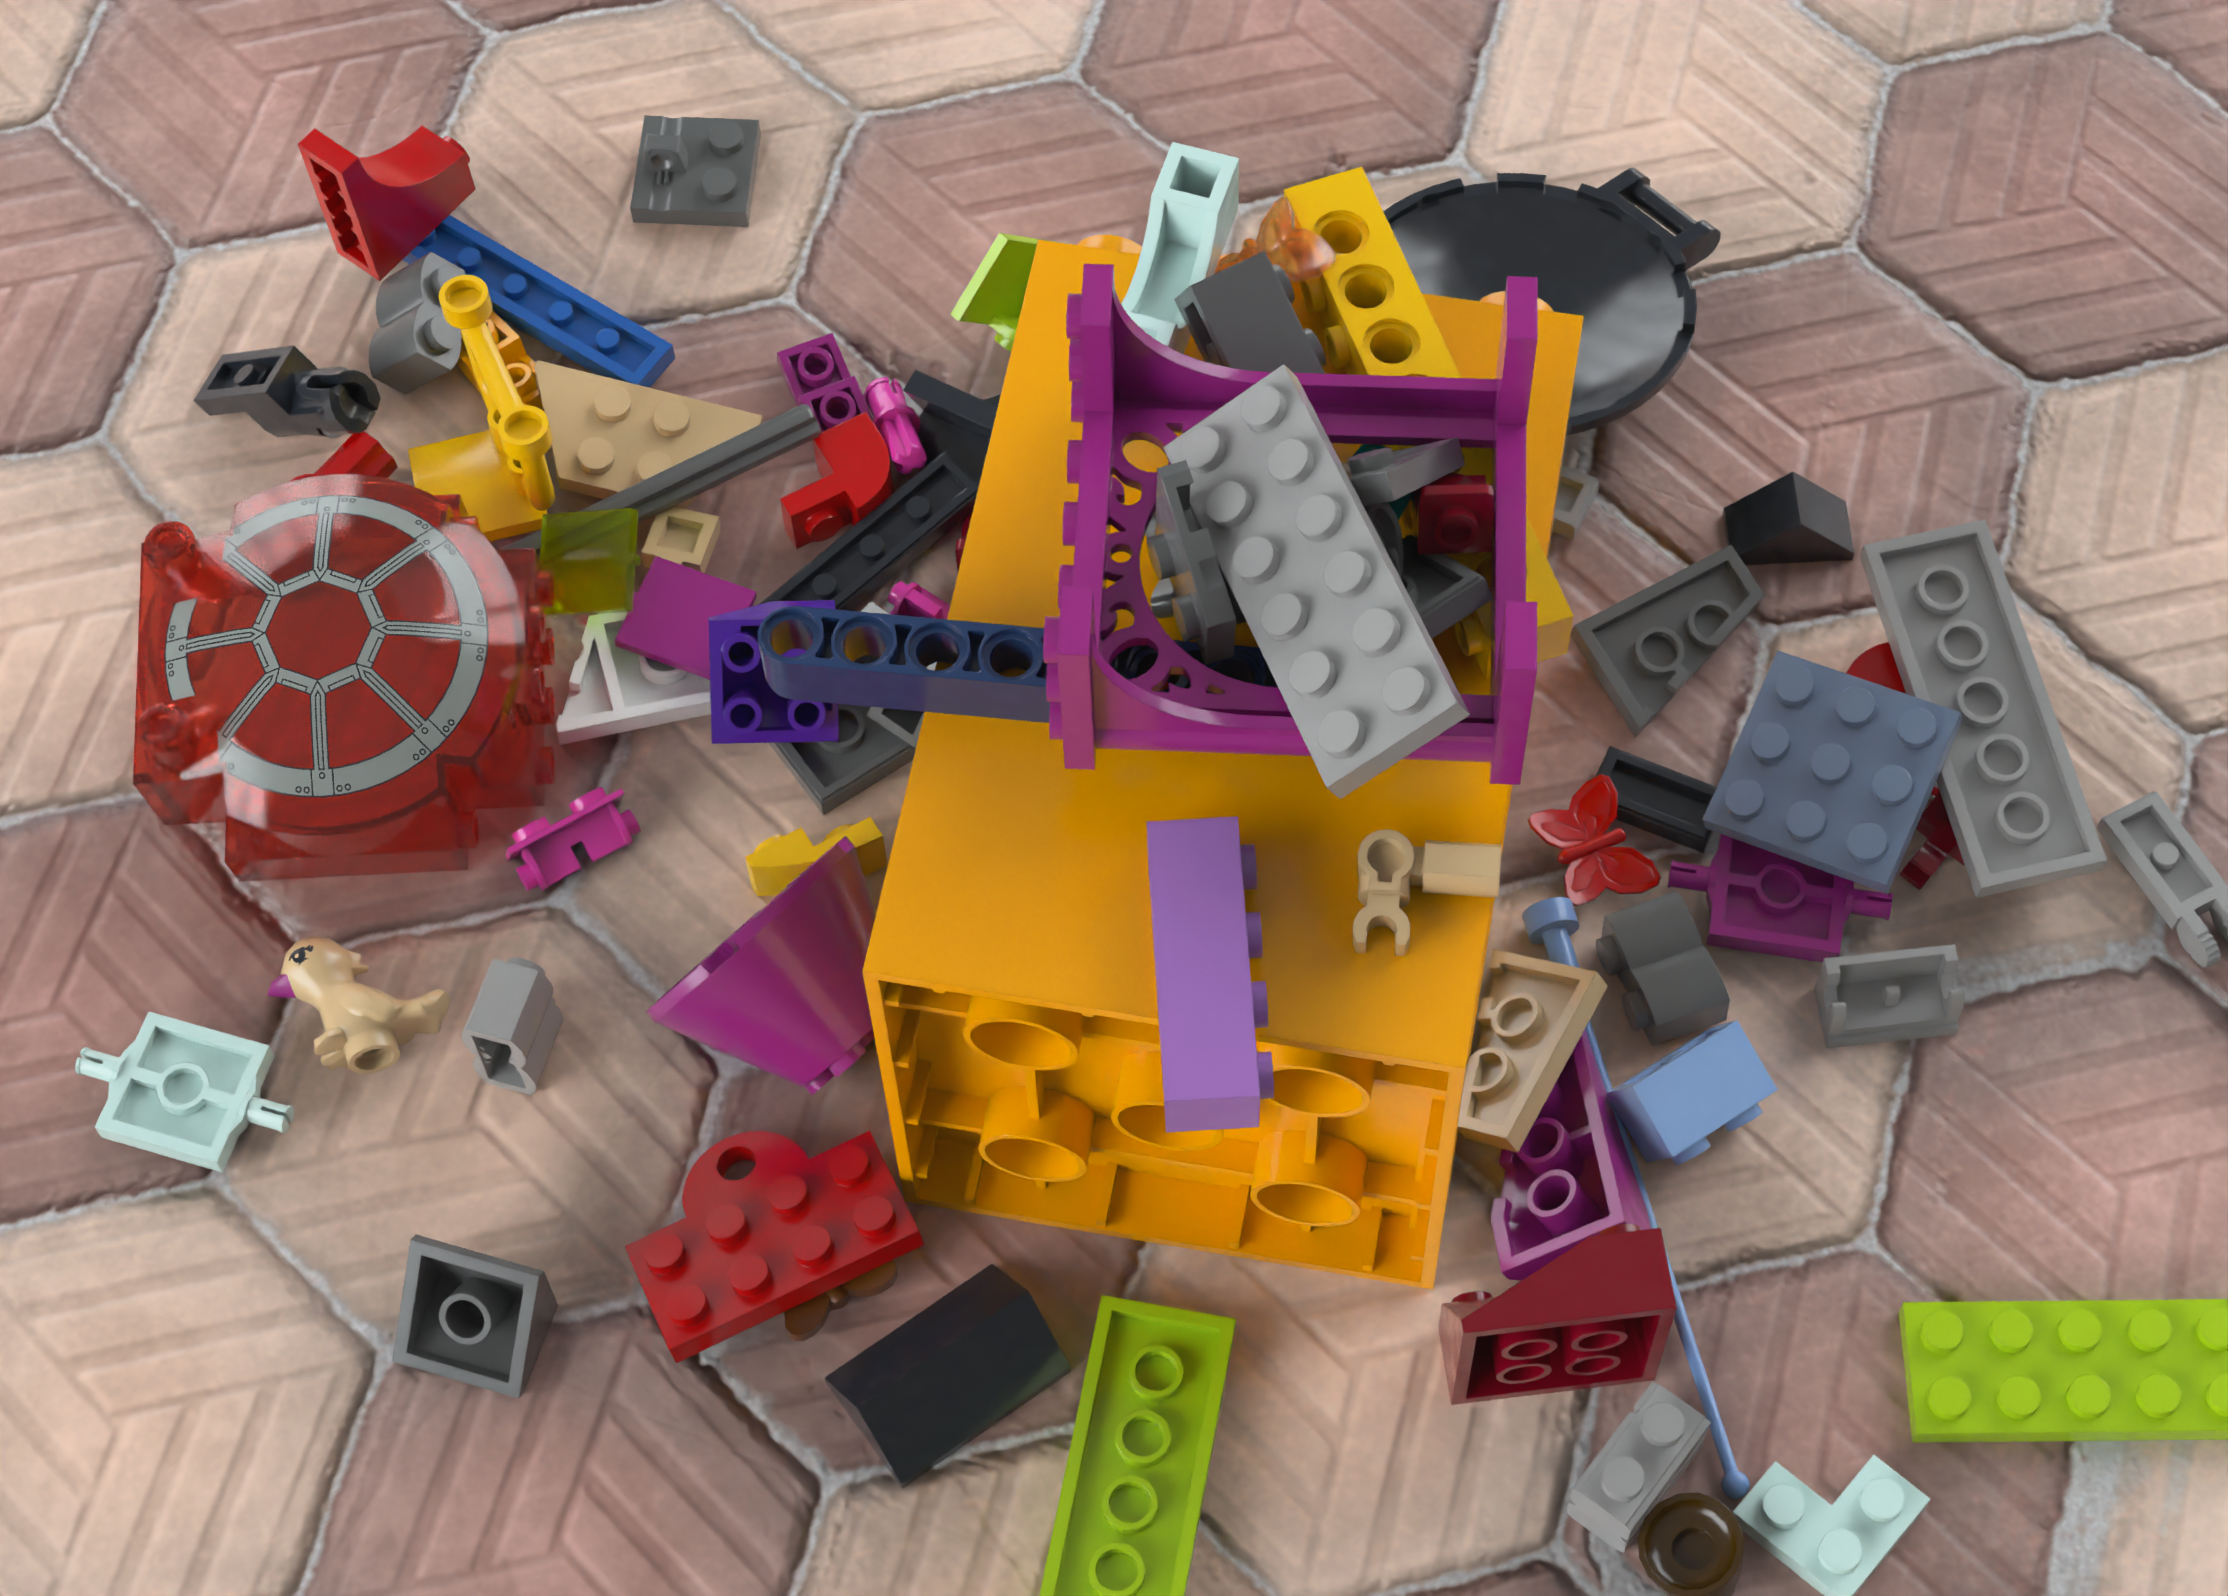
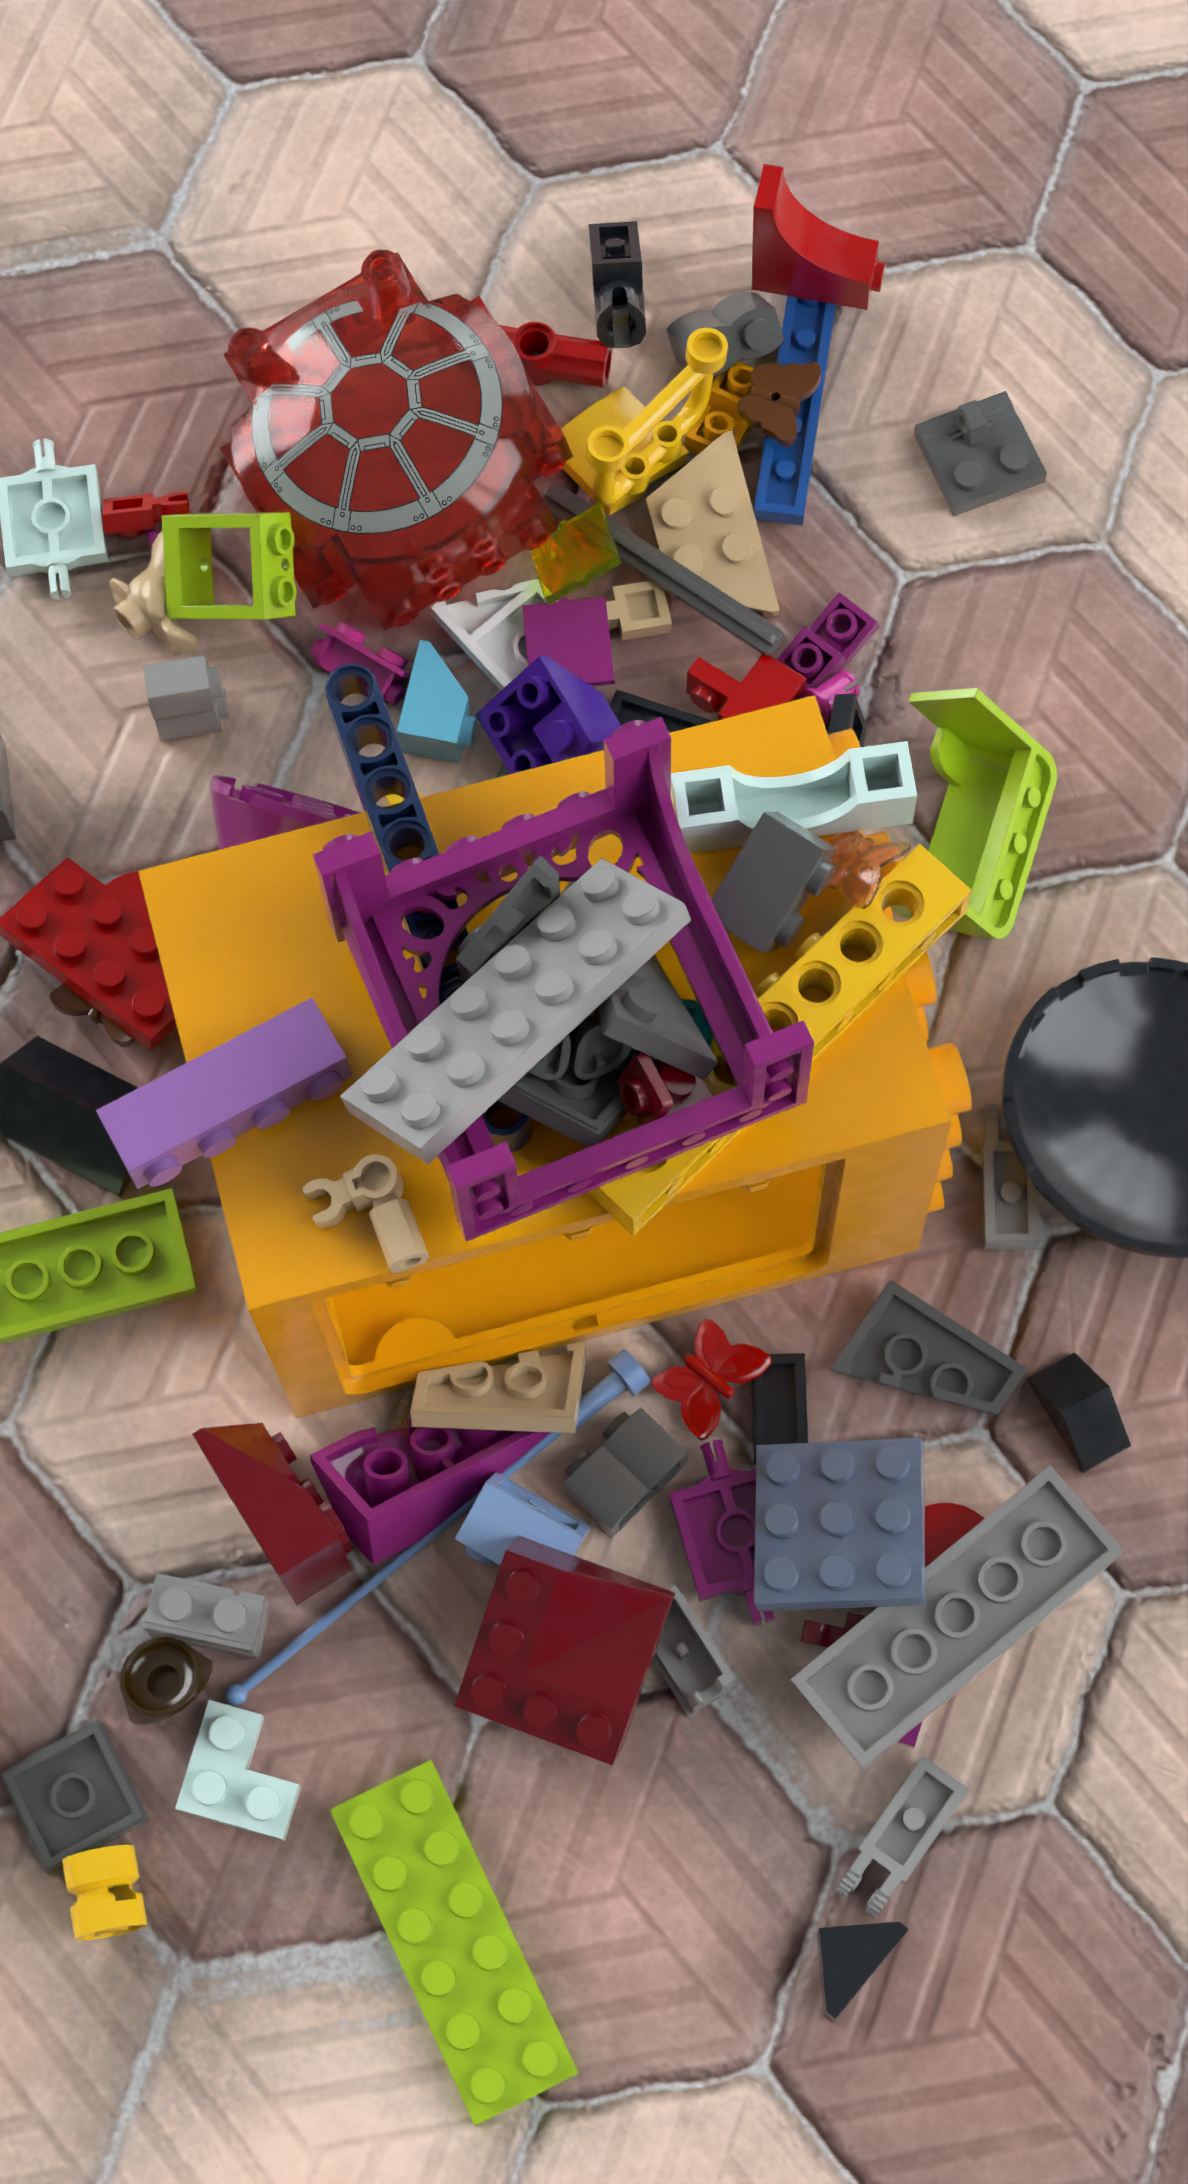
camera: 65 degrees right, 10 degrees up
none -> red plate [102,492,191,538]
none -> lime window [162,512,297,619]
none -> medium azure slope [397,640,477,764]
none -> dark red slope [454,1535,676,1766]
none -> reddish brown animal [738,362,821,447]

